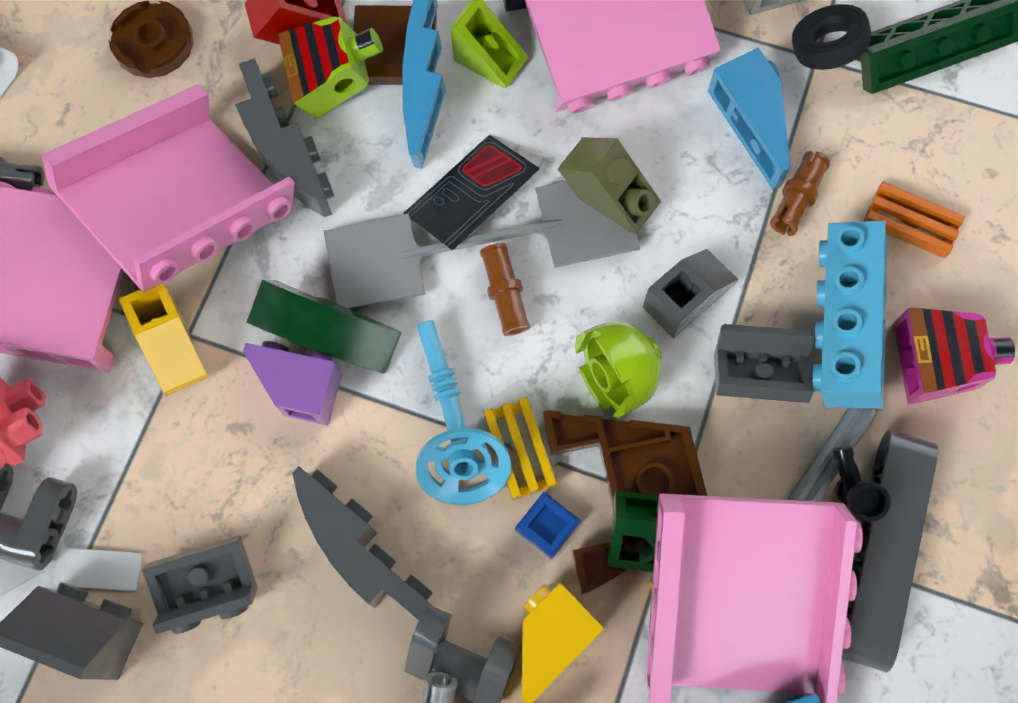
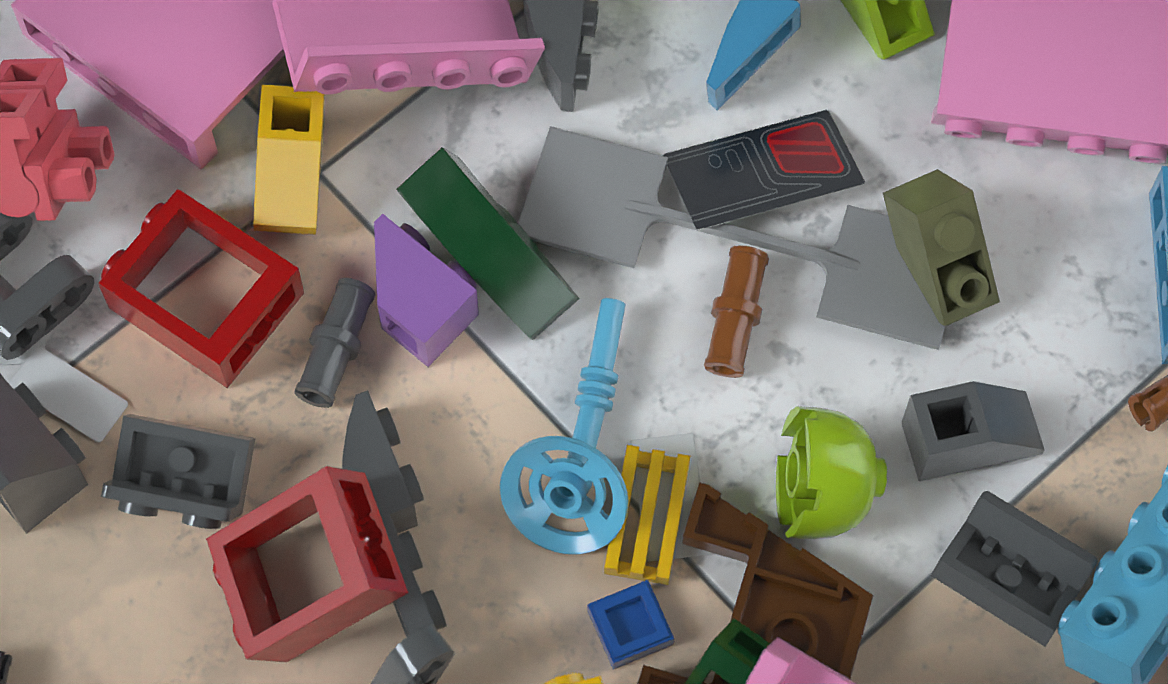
camera: 25 degrees right, 5 degrees down
none -> red window [98,189,304,389]
none -> red window [206,466,408,663]
none -> dark grey pin [294,278,376,408]

